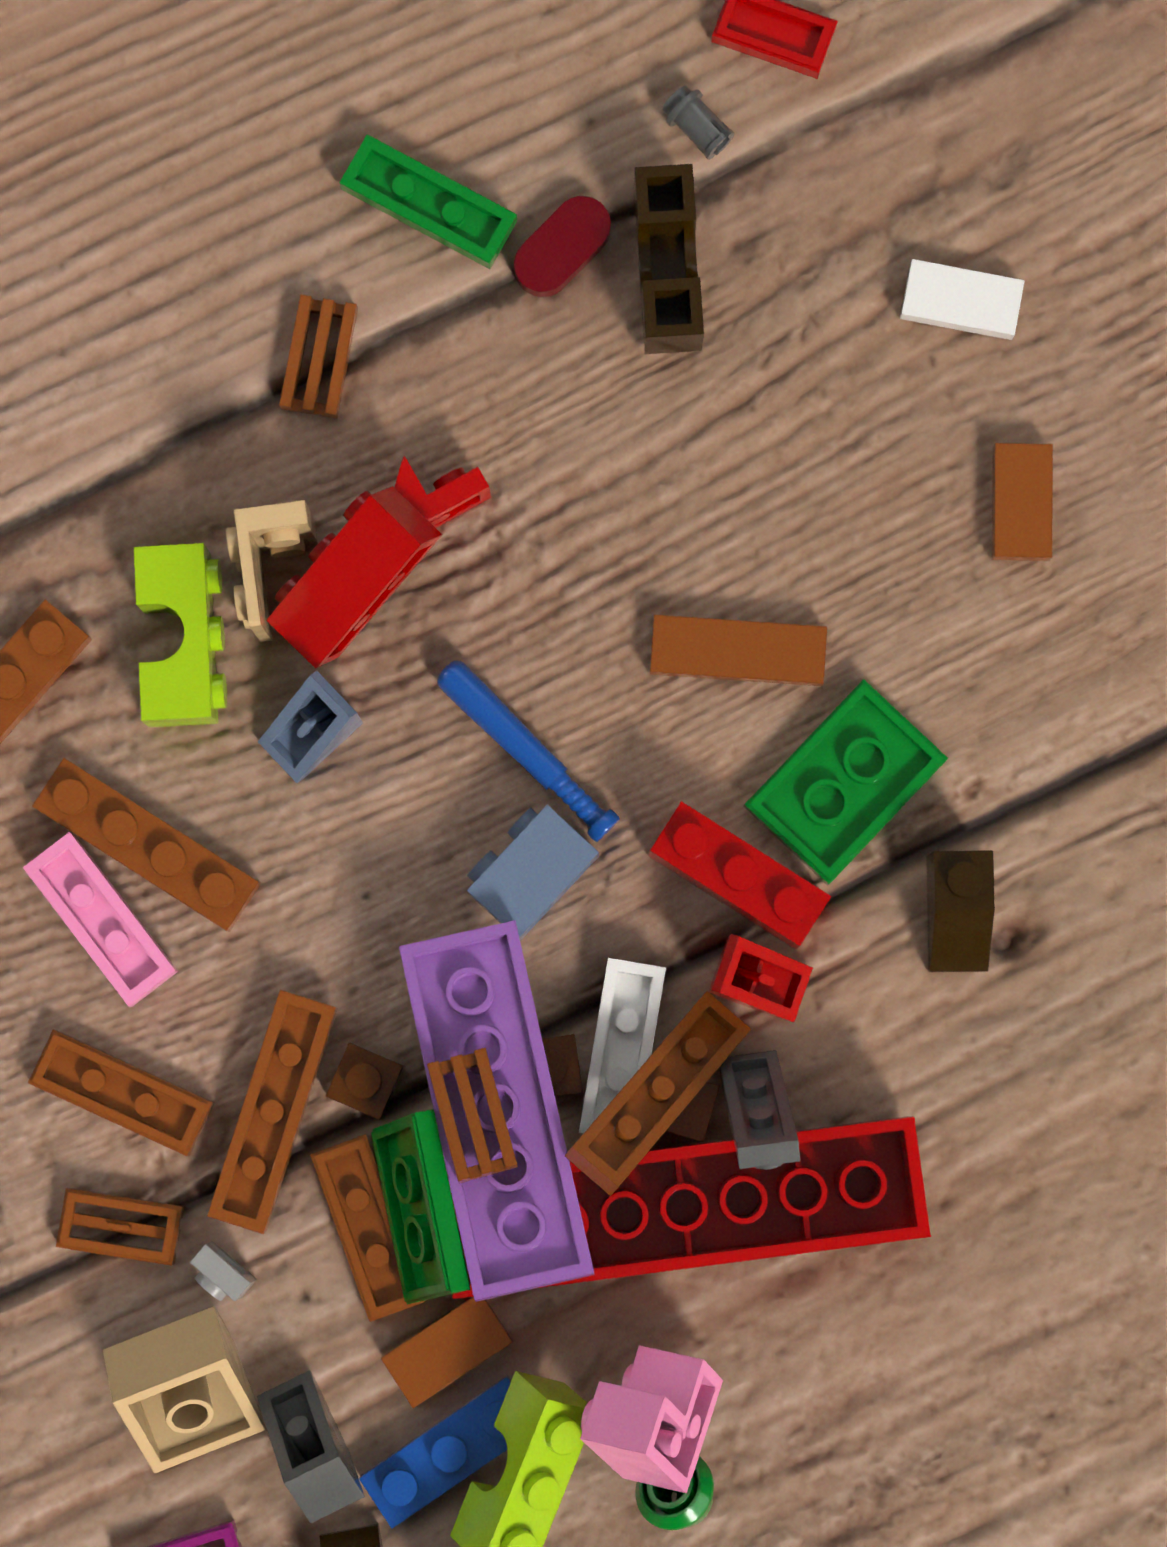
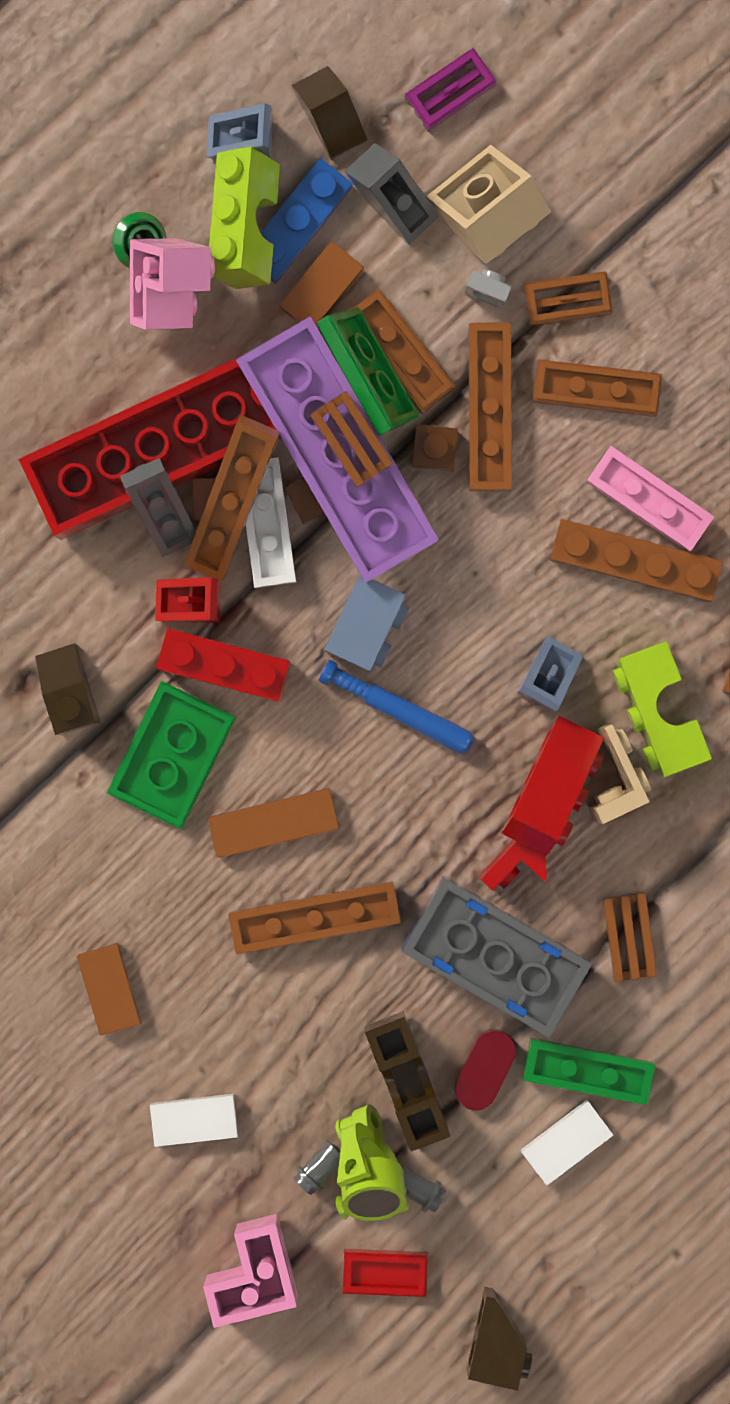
camera: 165 degrees right, 5 degrees up
none -> bright pink brick [203,1214,298,1328]
none -> dark orange plate [228,881,401,954]
none -> dark grey pin [293,1140,340,1195]
none -> lime piece [335,1104,410,1221]
none -> dark grey piece [401,875,592,1038]
none -> white tile [521,1100,613,1185]

